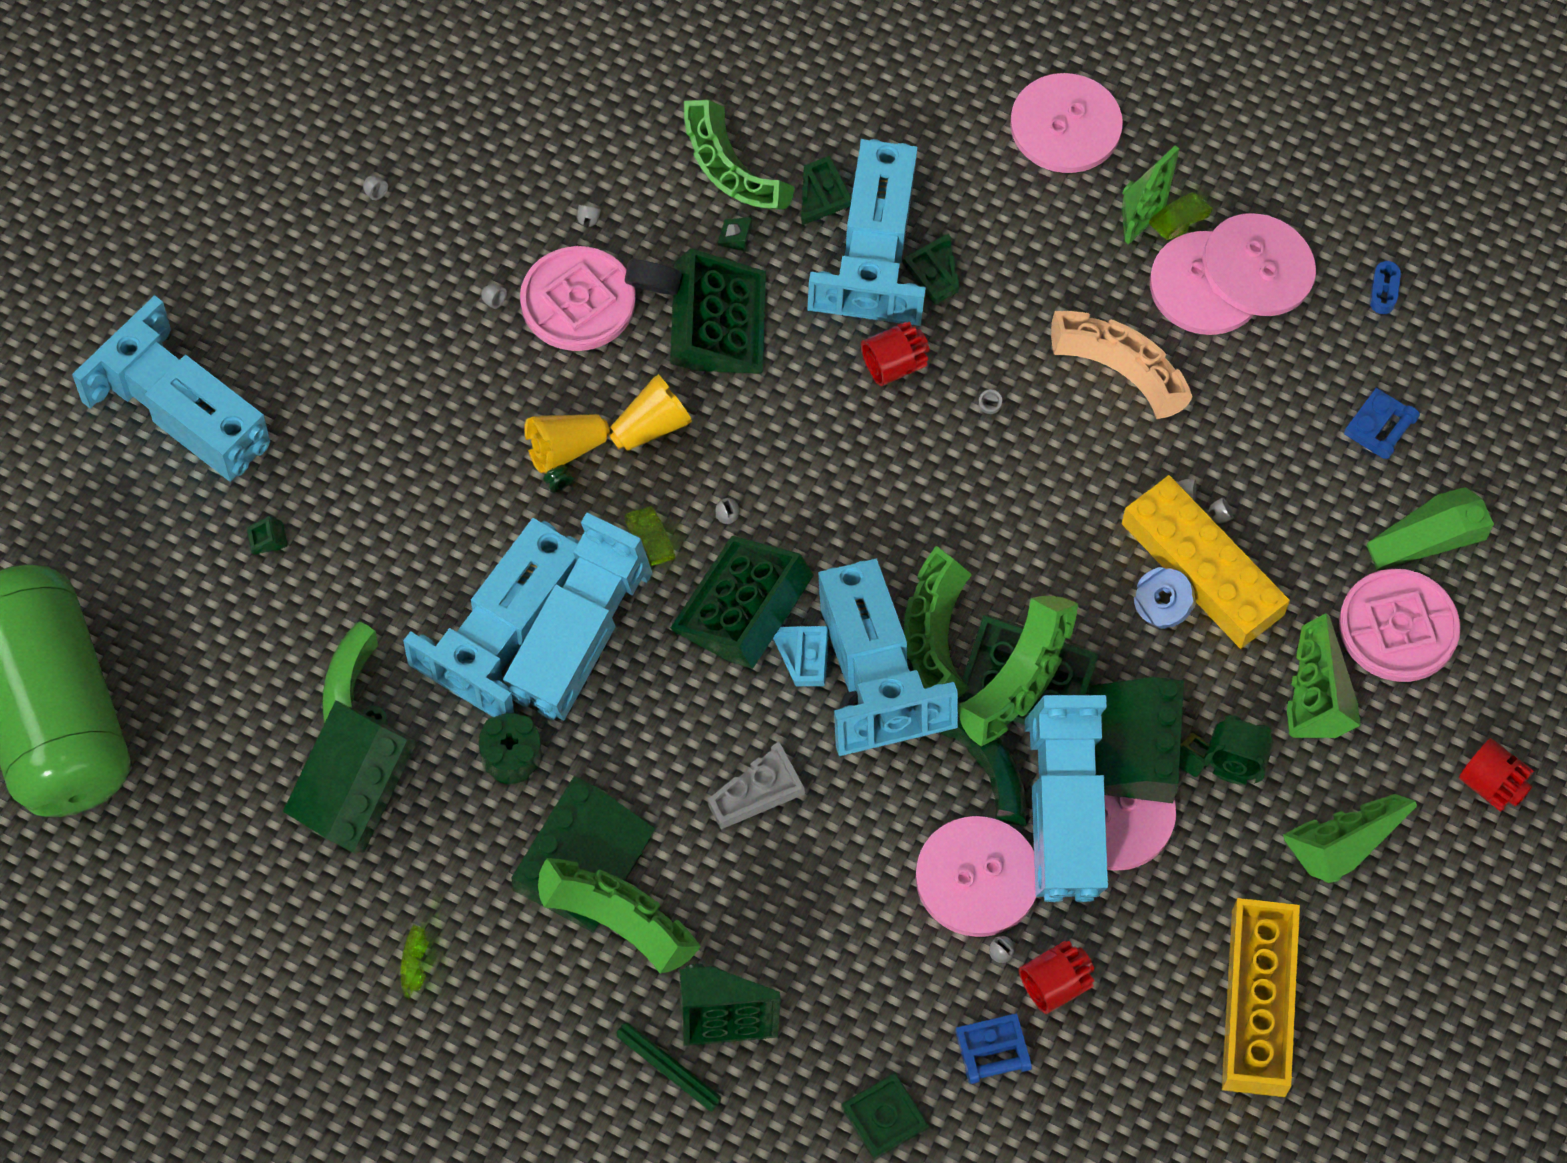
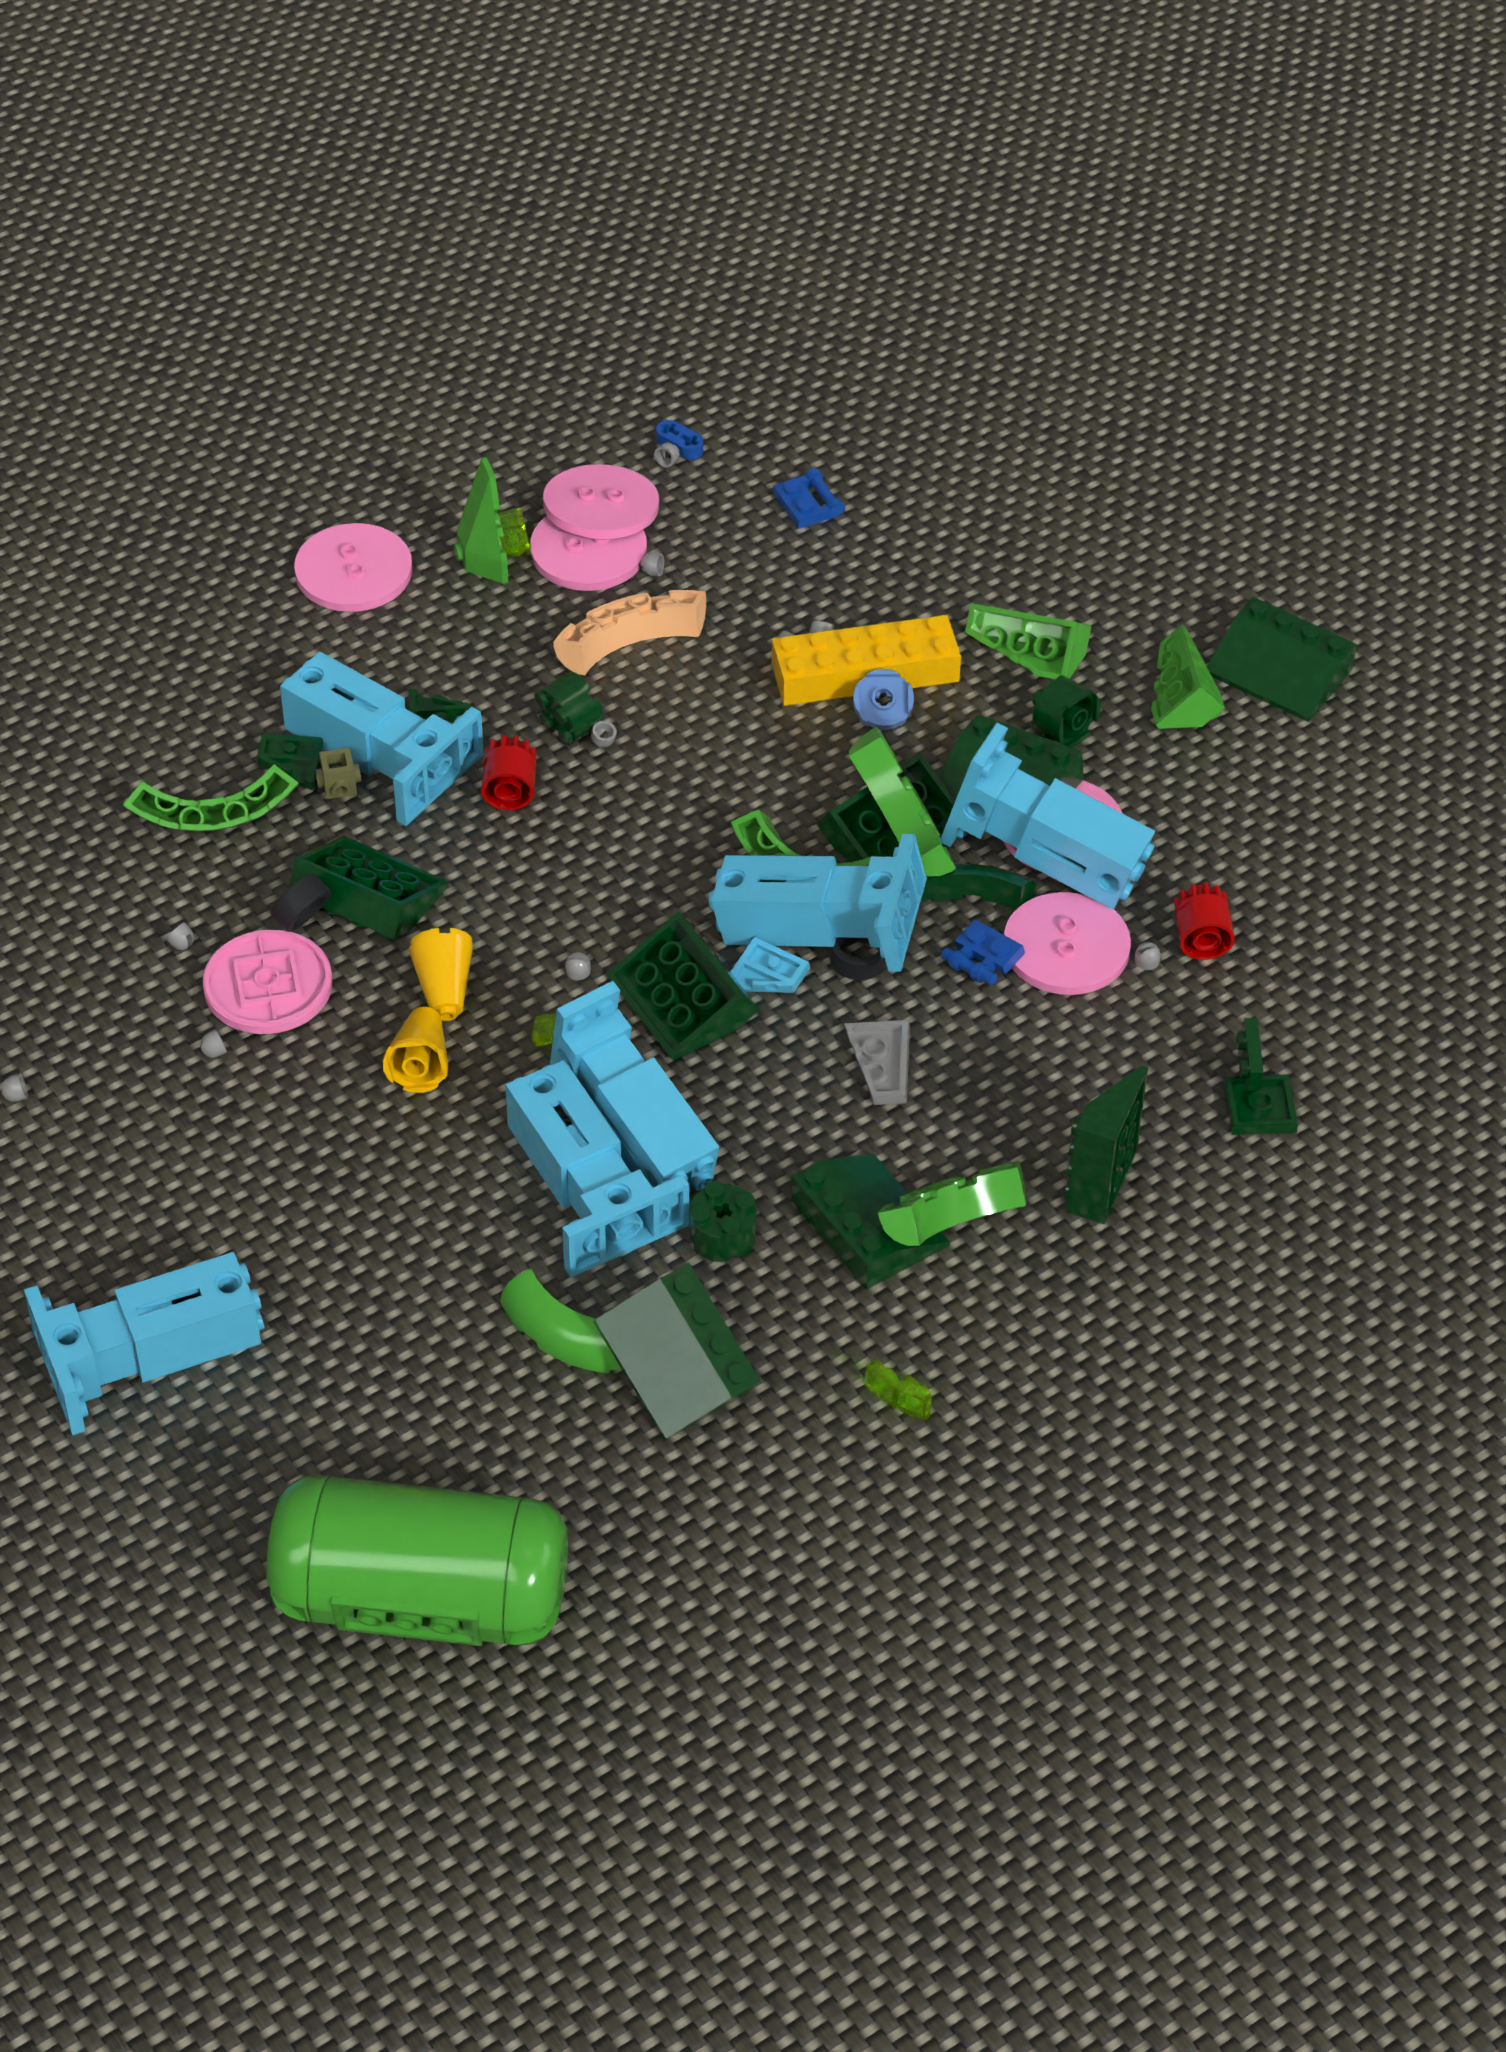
camera: 60 degrees left, 15 degrees down
dark green slope [246,516,288,555] -> none
dark green bush [543,465,573,493] -> none
dark green axle [617,1022,721,1111] -> none
dark green slope [718,217,752,251] -> none
blue plate [955,1013,1032,1084] -> none
yellow brick [1222,898,1300,1097] -> none
bright pink plate [1339,569,1460,682] -> none
bright green wedge [1366,487,1494,571] -> none
red gear [1458,738,1534,812] -> none
none -> olive brick [315,747,361,799]
none -> dark green brick [534,672,604,745]
none -> light grey hinge [641,553,664,577]
none -> light grey hinge [654,442,680,468]
none -> blue plate [941,919,1025,985]
none -> dark green slope [1207,597,1357,722]
none -> dark green wing [1236,1018,1264,1091]

